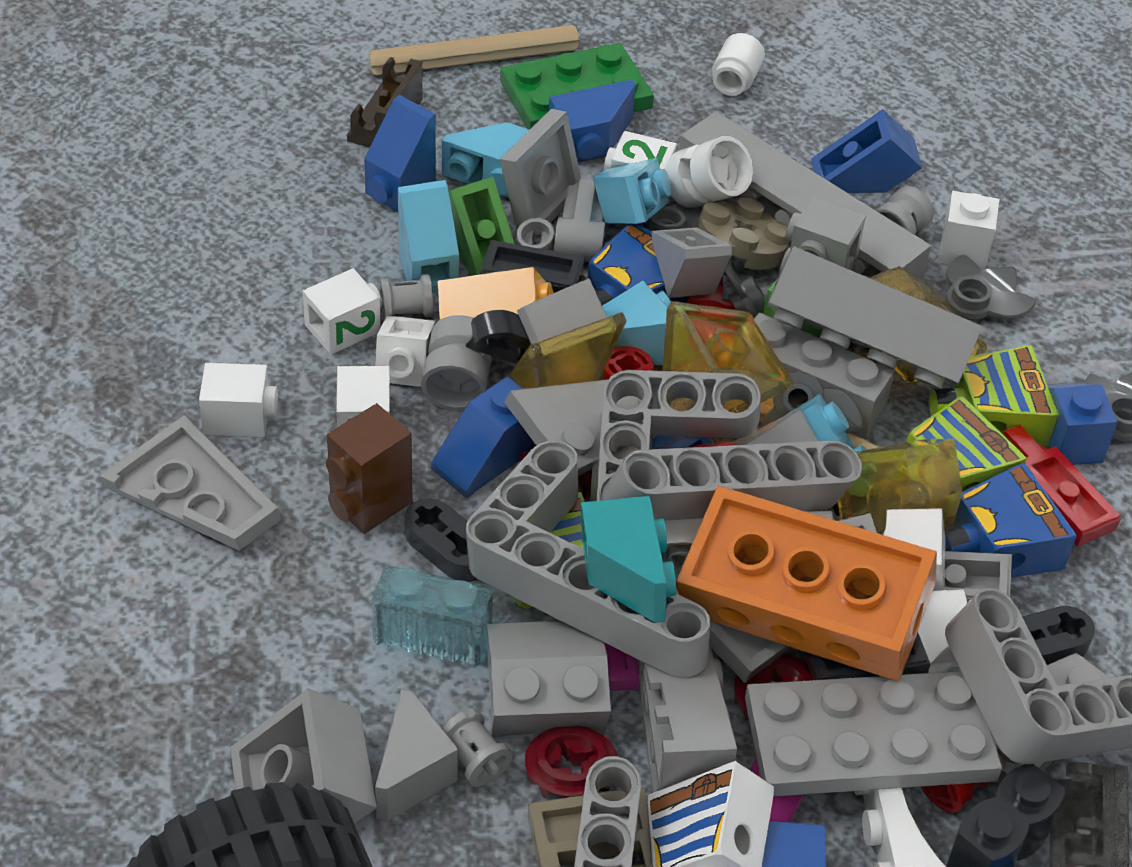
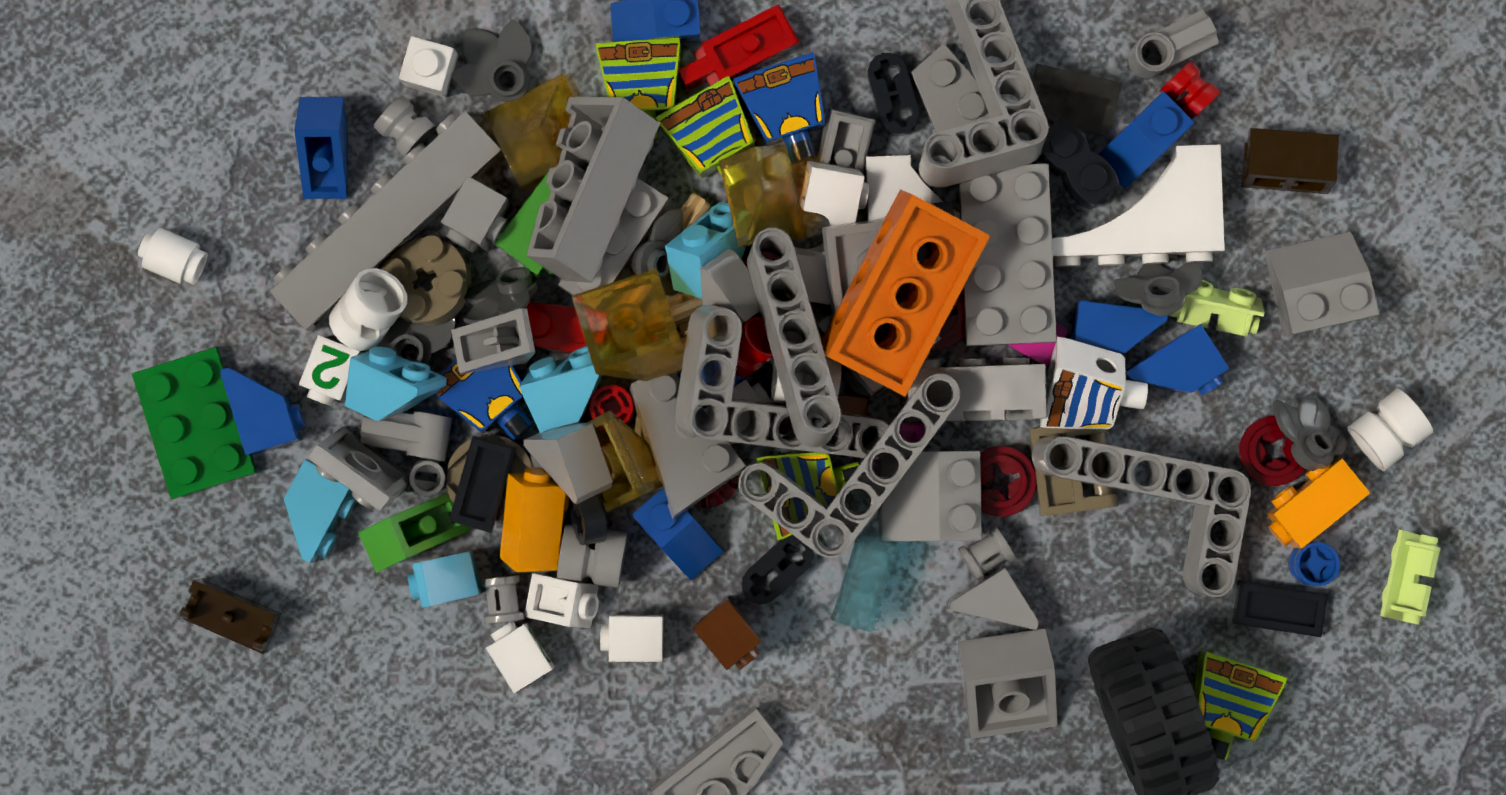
camera: 90 degrees left, 40 degrees up
white brick [199,363,278,437] -> none
blue slope [364,95,436,212] -> none
tan axle [369,25,579,76] -> none
teal slope [581,496,676,622] -> none

